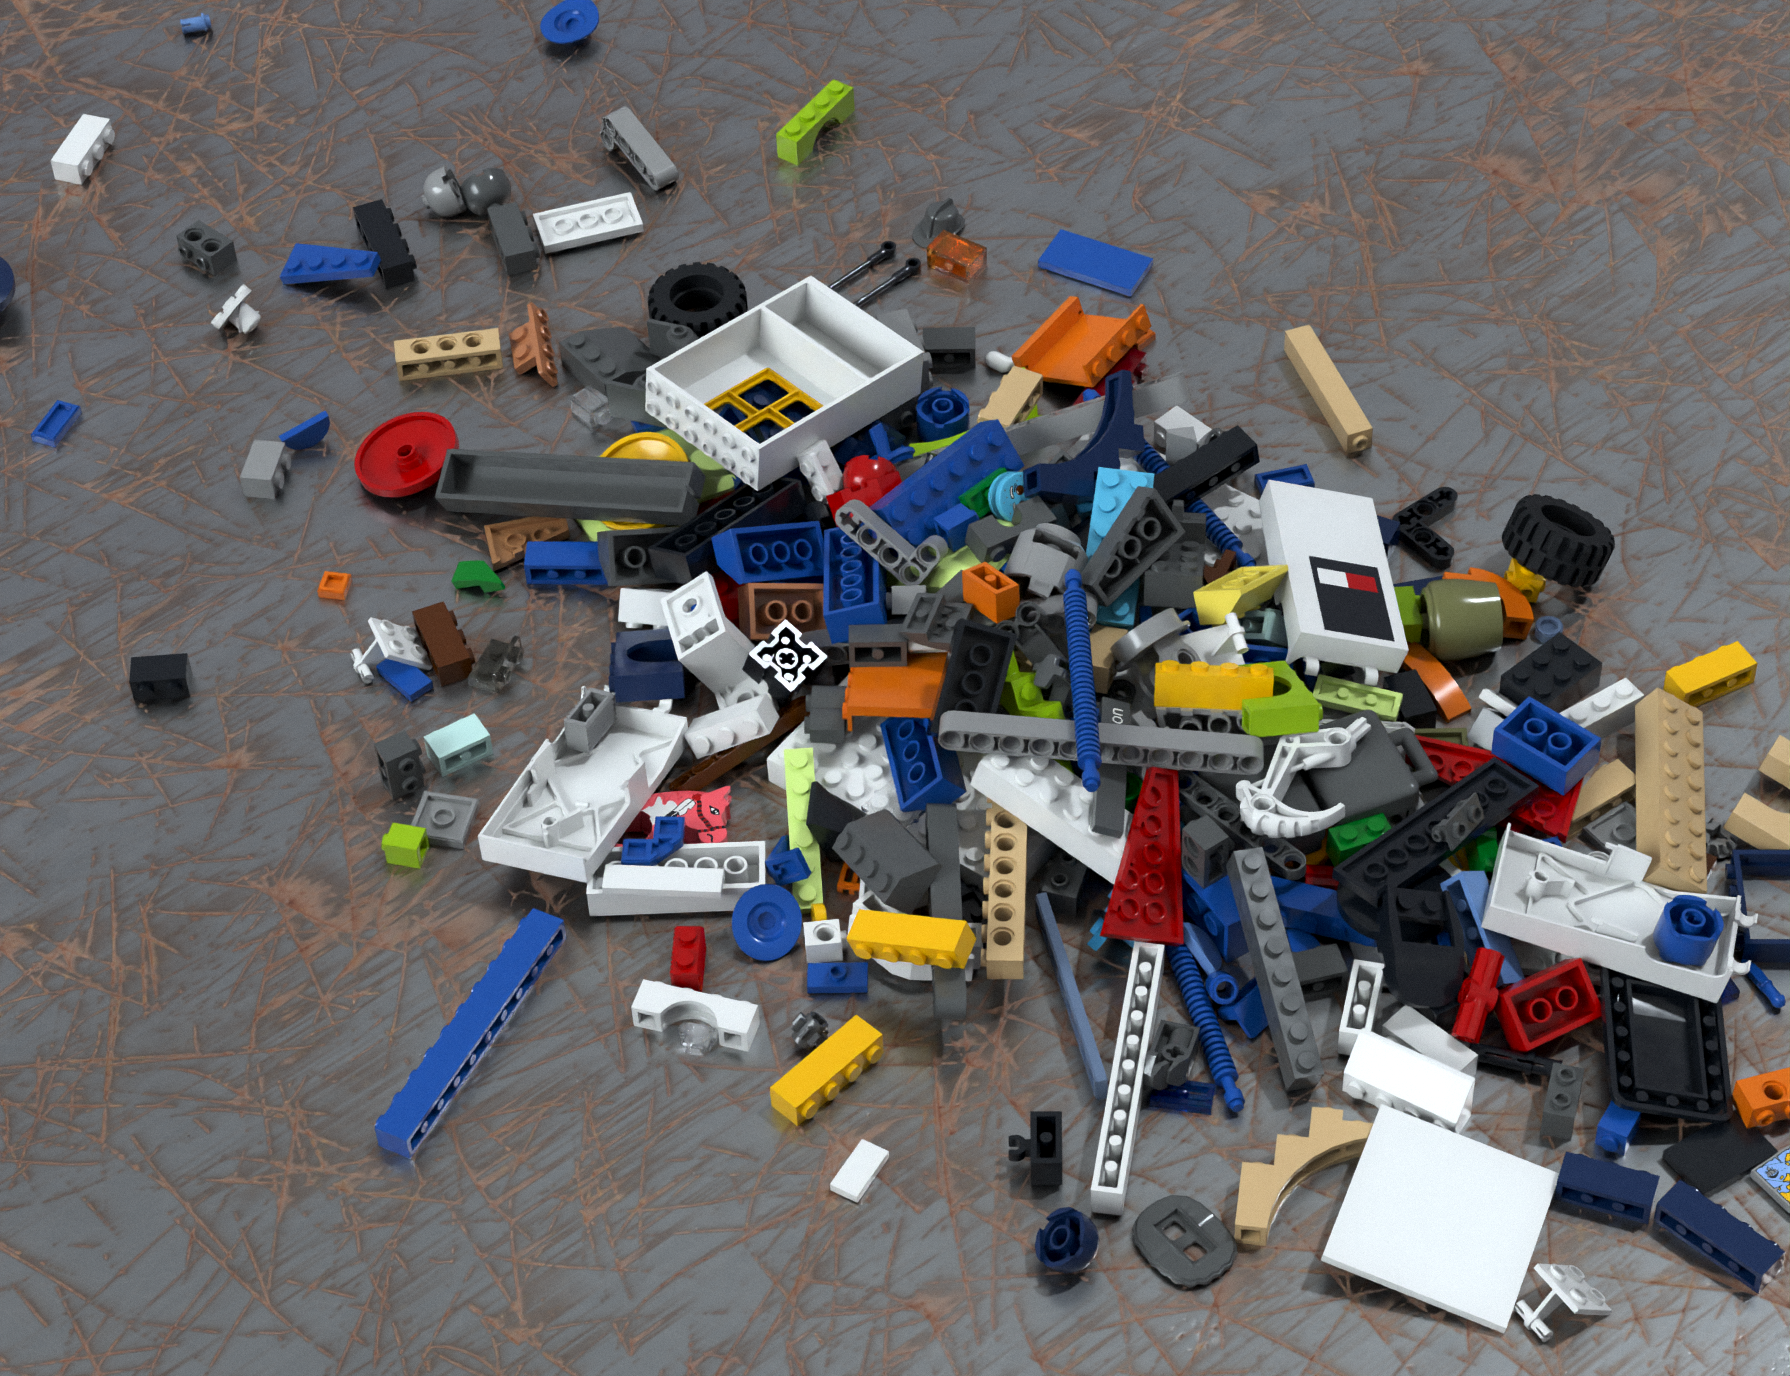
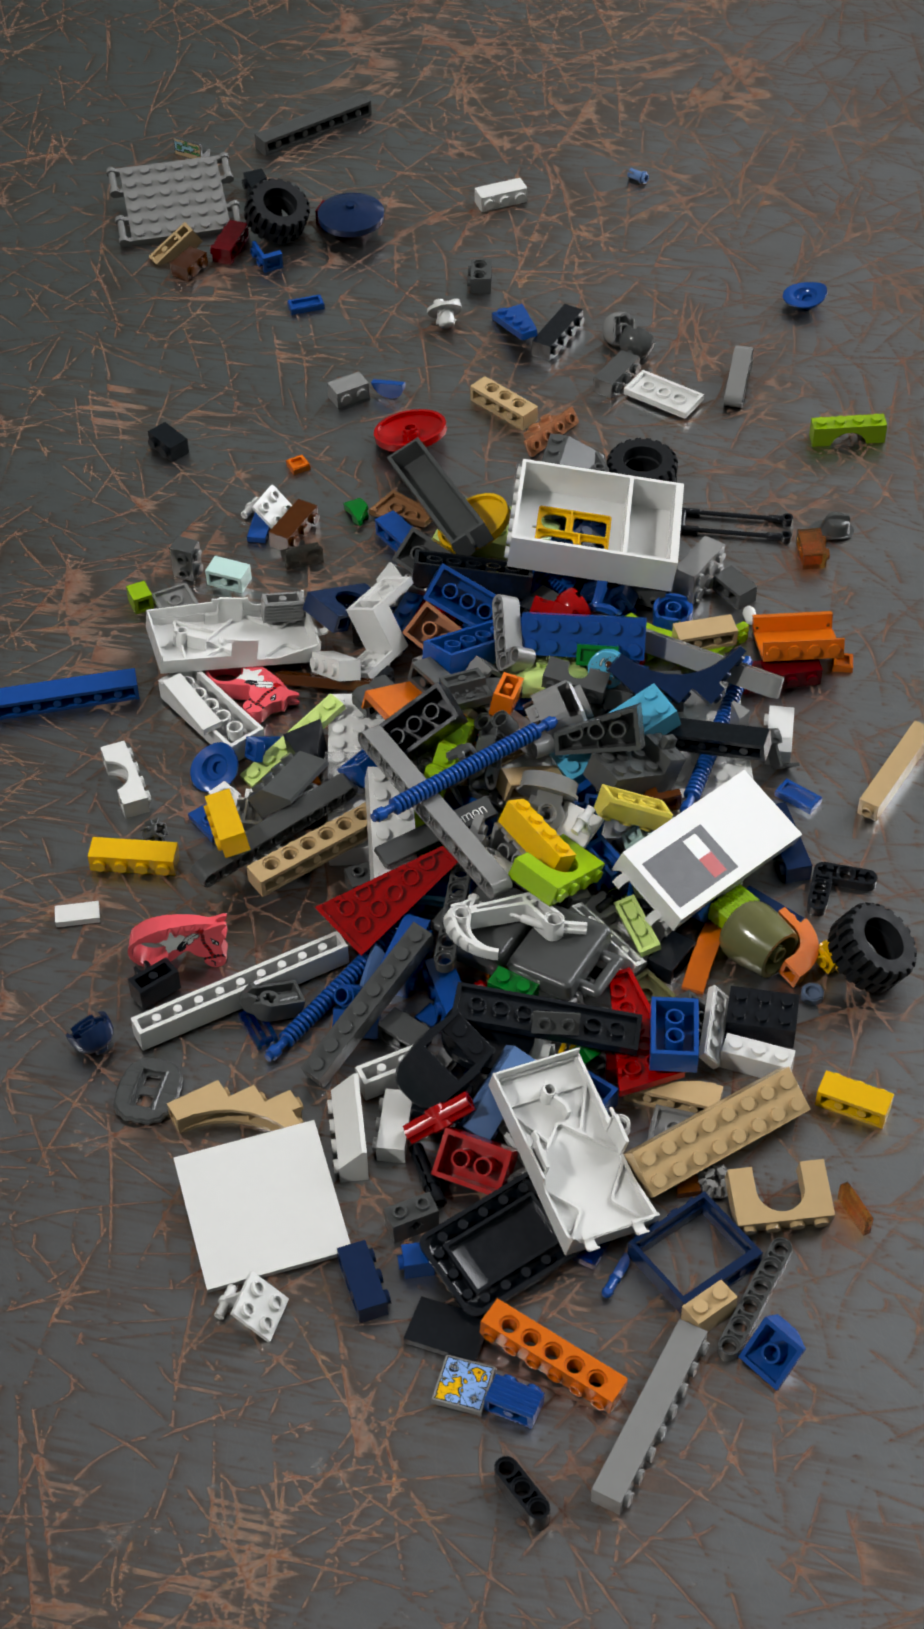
camera: 50 degrees right, 0 degrees up
blue tile [621,816,686,866] -> none
red brick [670,926,706,992] -> none
clear cone [678,1022,719,1056] -> none
black brick [742,619,828,707] -> none
white bracket [796,440,844,504] -> none
yellow tile [810,903,827,922] -> none
blue brick [933,503,980,552] -> none
sand blue tile [1035,892,1108,1100] -> none
blue tile [1038,229,1153,297] -> none
dark grey brick [1181,814,1229,889] -> none
blue brick [1653,895,1724,966] -> none
dark blue brick [1654,1180,1785,1294] -> none
none -> coral animal [128,913,228,967]

